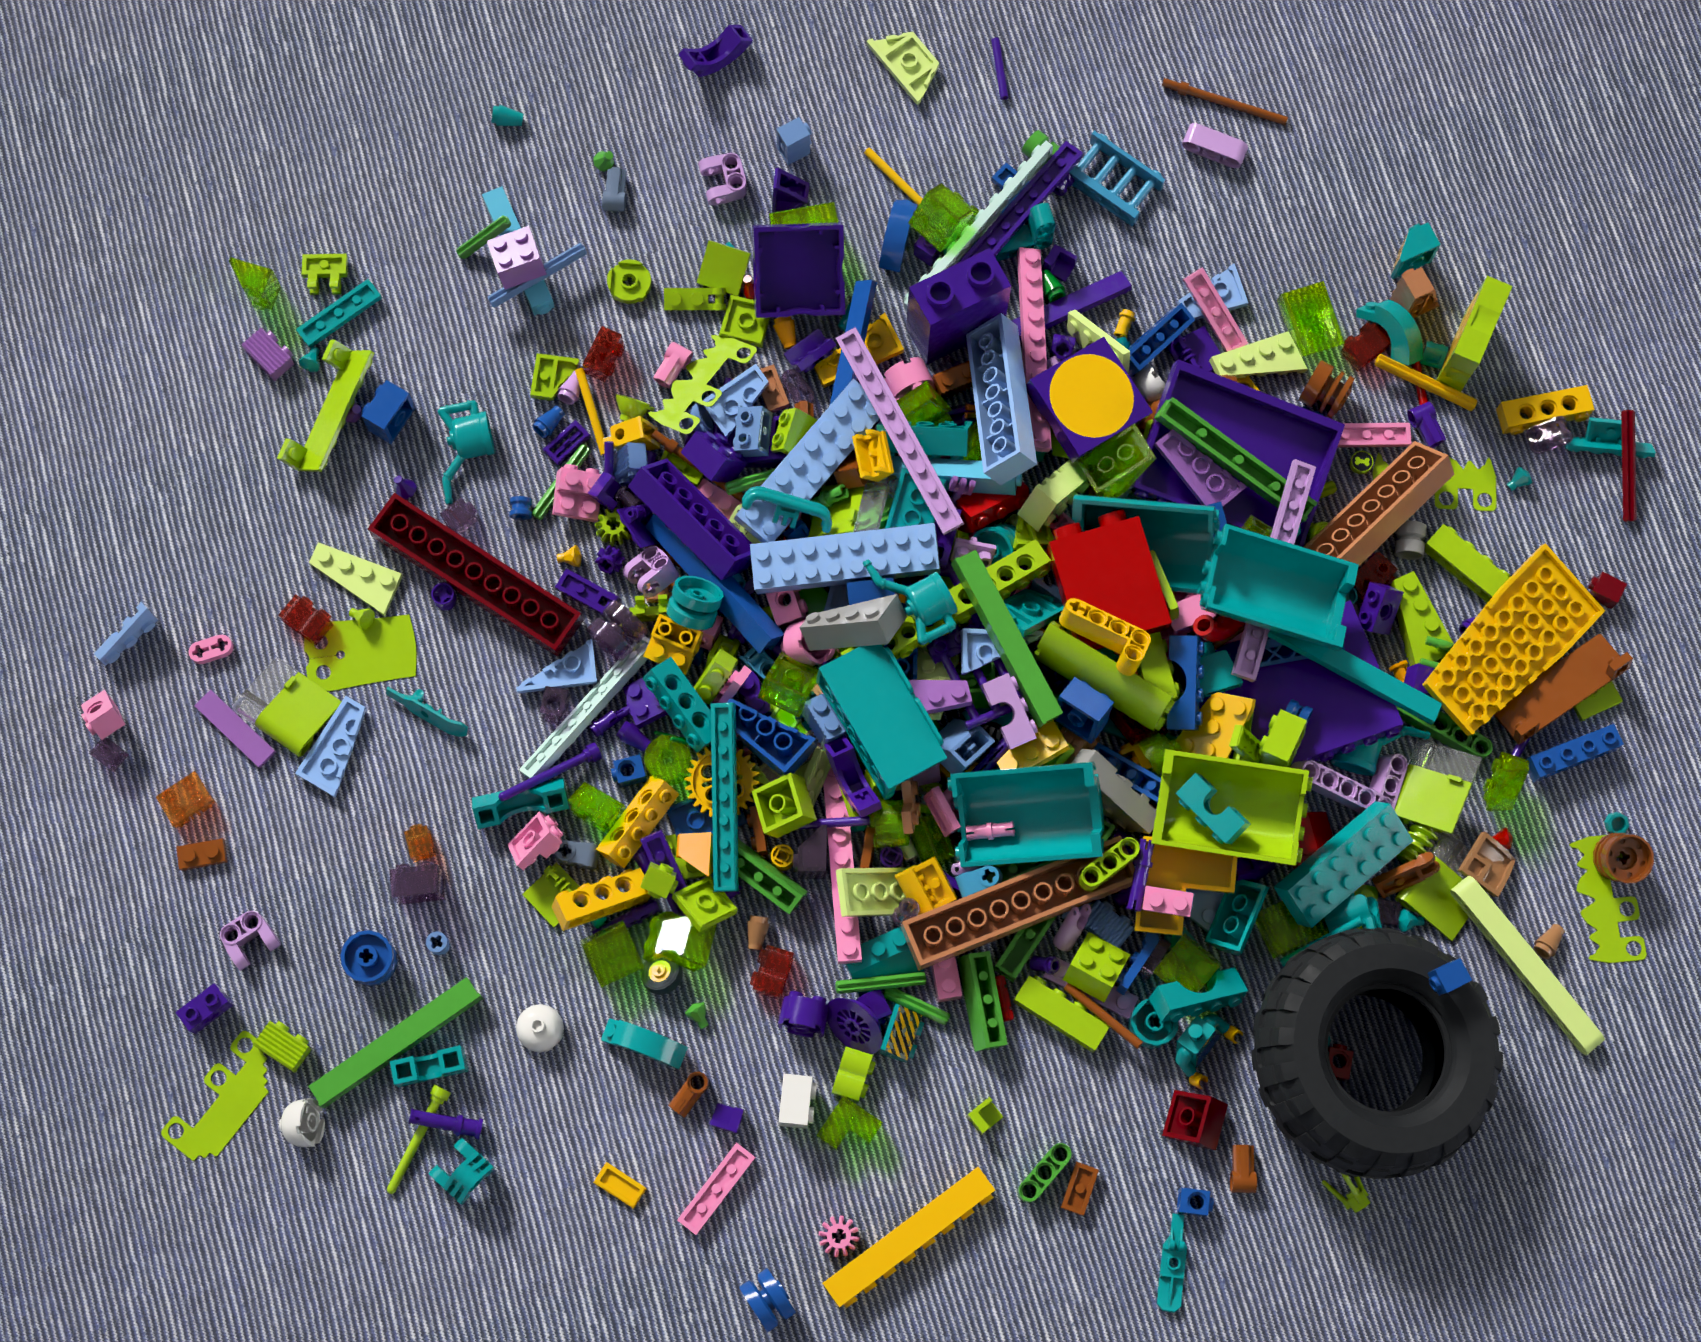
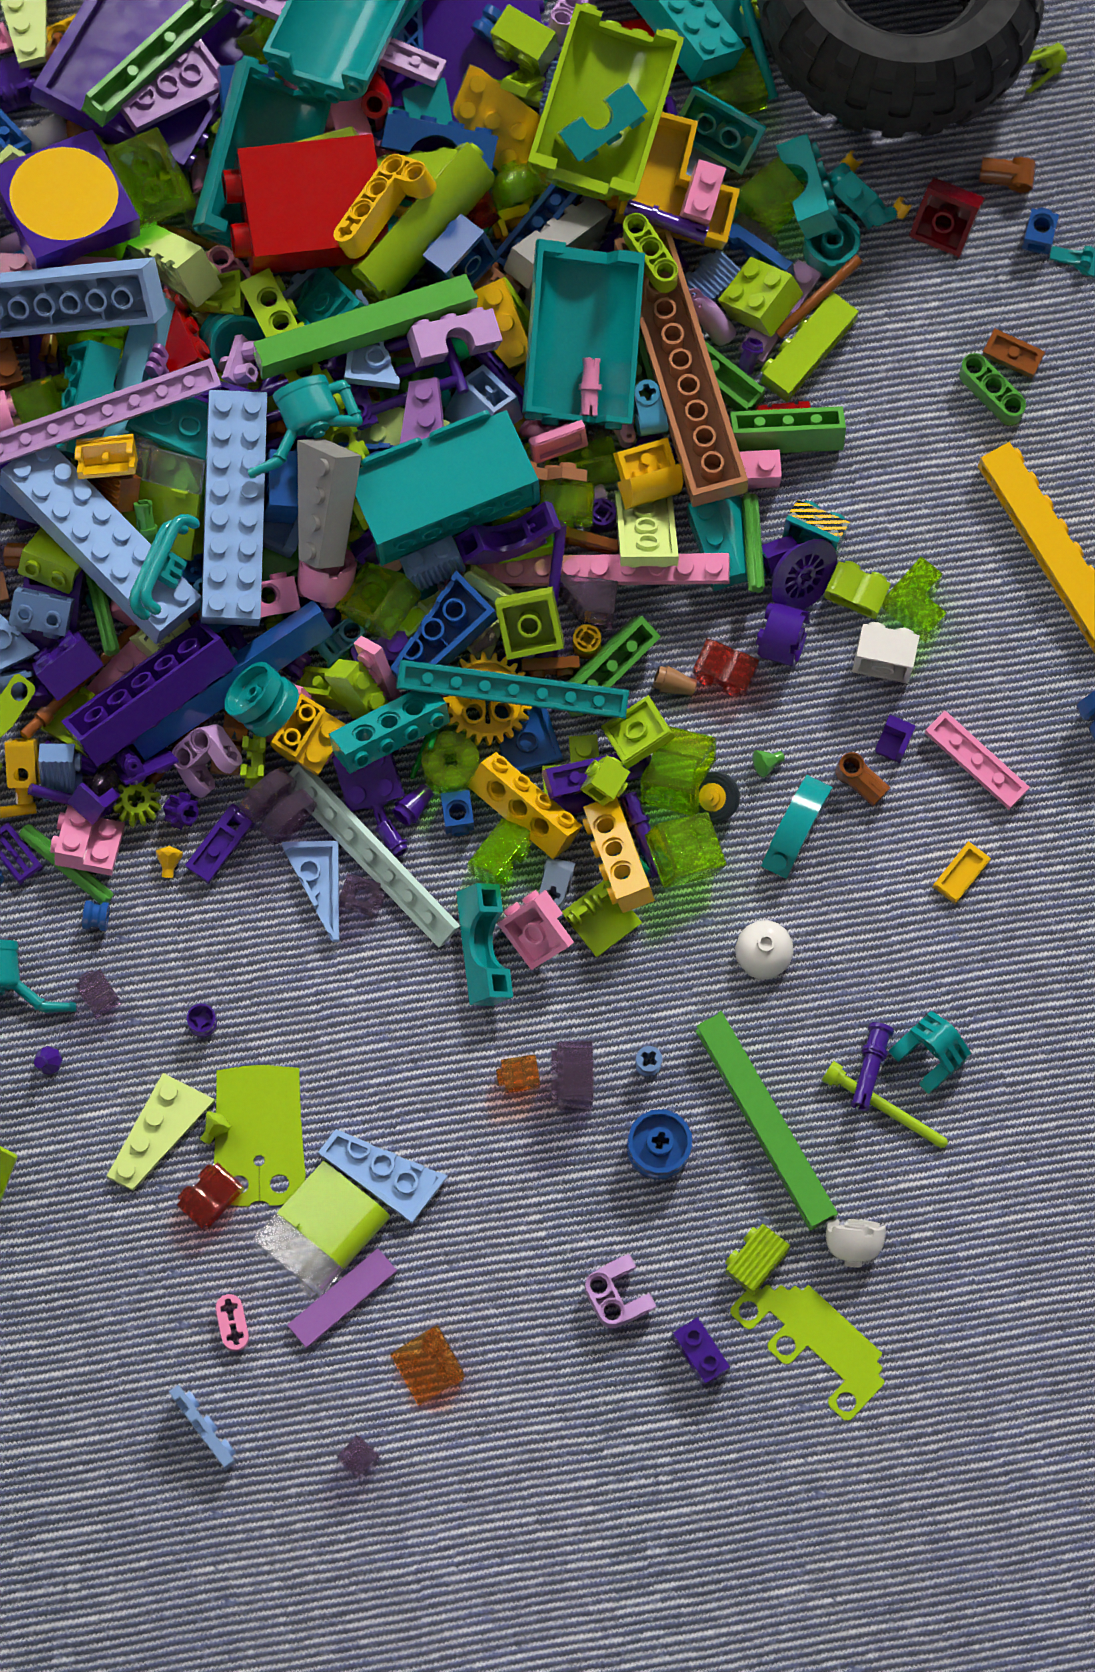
camera: 85 degrees left, 0 degrees up
bright pink brick [81,690,126,740] -> none
dark orange plate [176,838,227,871] -> none
dark red brick [368,493,584,657] -> none
teal piece [386,687,468,737] -> none
teal arch [390,1045,469,1088] -> none
dark purple piece [498,742,602,801] -> none
light orange slope [676,832,713,877] -> none
bright pink gear [819,1216,859,1258] -> none
bright green axle [883,988,950,1025] -> none
bush [892,898,920,926] -> none
lime panel [966,1097,1003,1135] -> none

